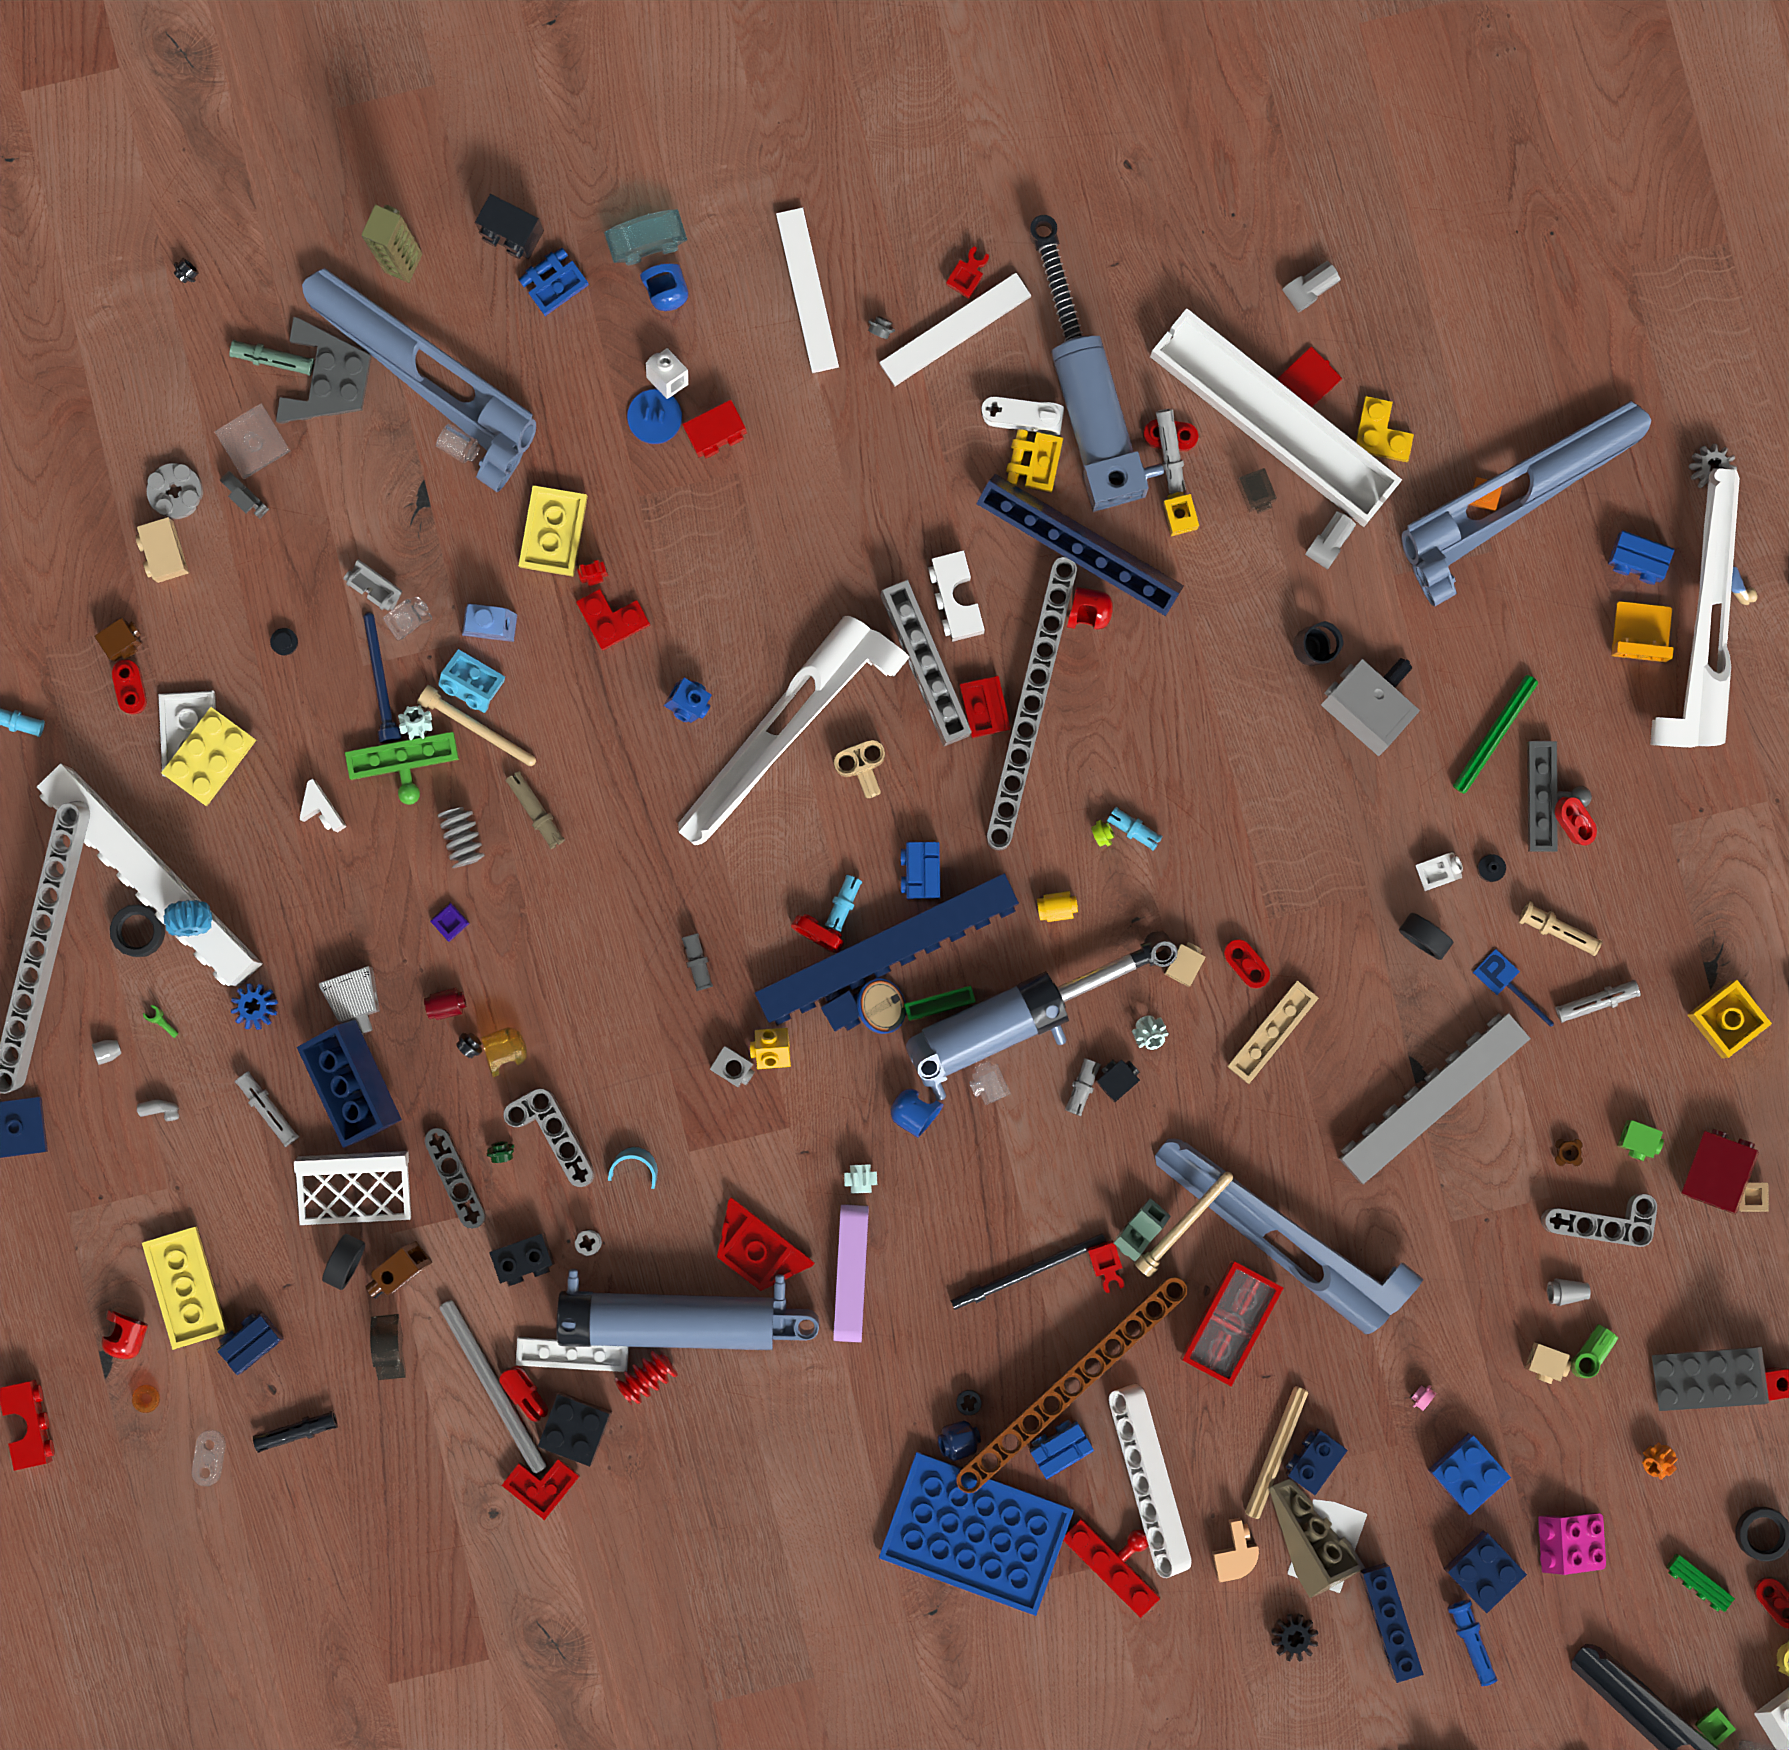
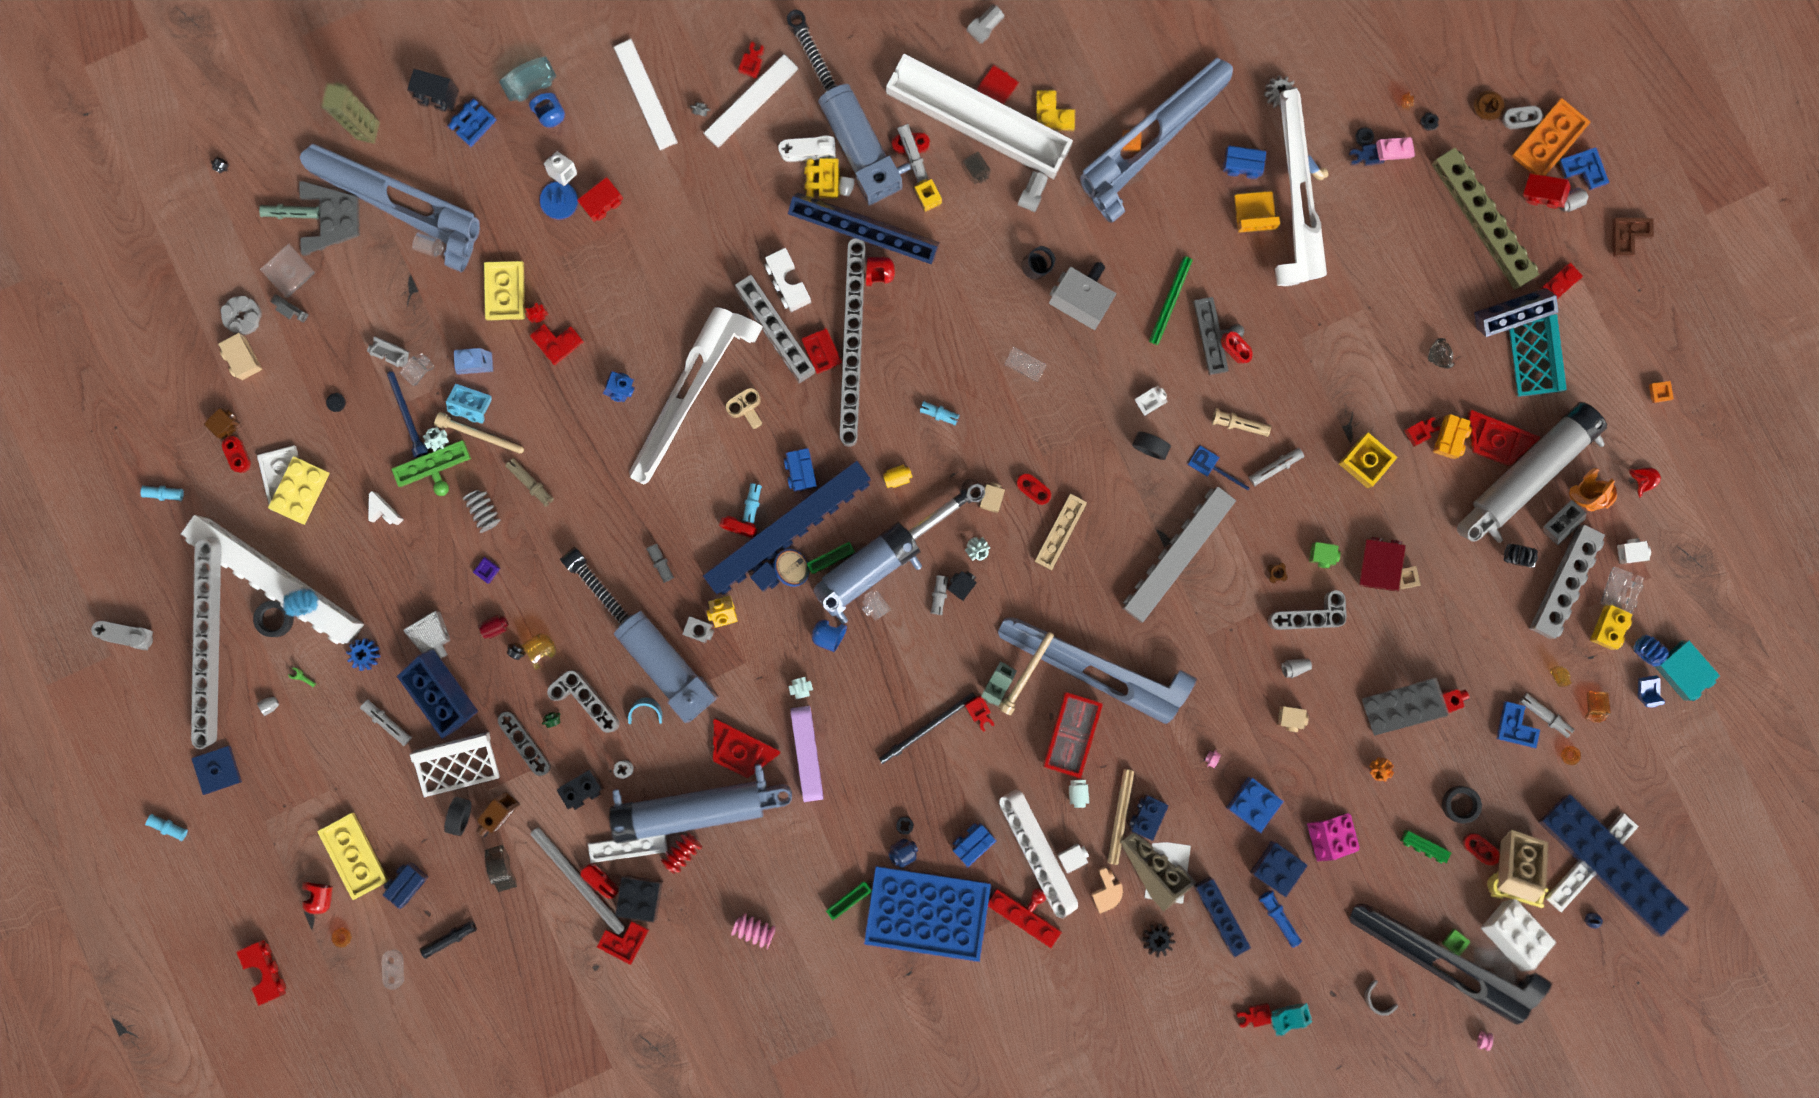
camera: 15 degrees left, 0 degrees up
light grey arm [137,1099,179,1121] -> none
dark orange beam [956,1278,1187,1493] -> none
lime plate [1091,820,1115,847] -> none
black tile [1477,854,1506,882] -> none
bright green piece [1570,1324,1619,1378] -> none
none -> sand blue piece [560,546,719,723]
none -> bright pink piece [731,913,775,949]
none -> green piece [826,881,872,921]
none -> light grey hose [838,177,855,196]
none -> clear plate [1004,347,1047,382]
none -> white brick [1057,843,1089,873]
none -> light aqua brick [1069,780,1089,808]

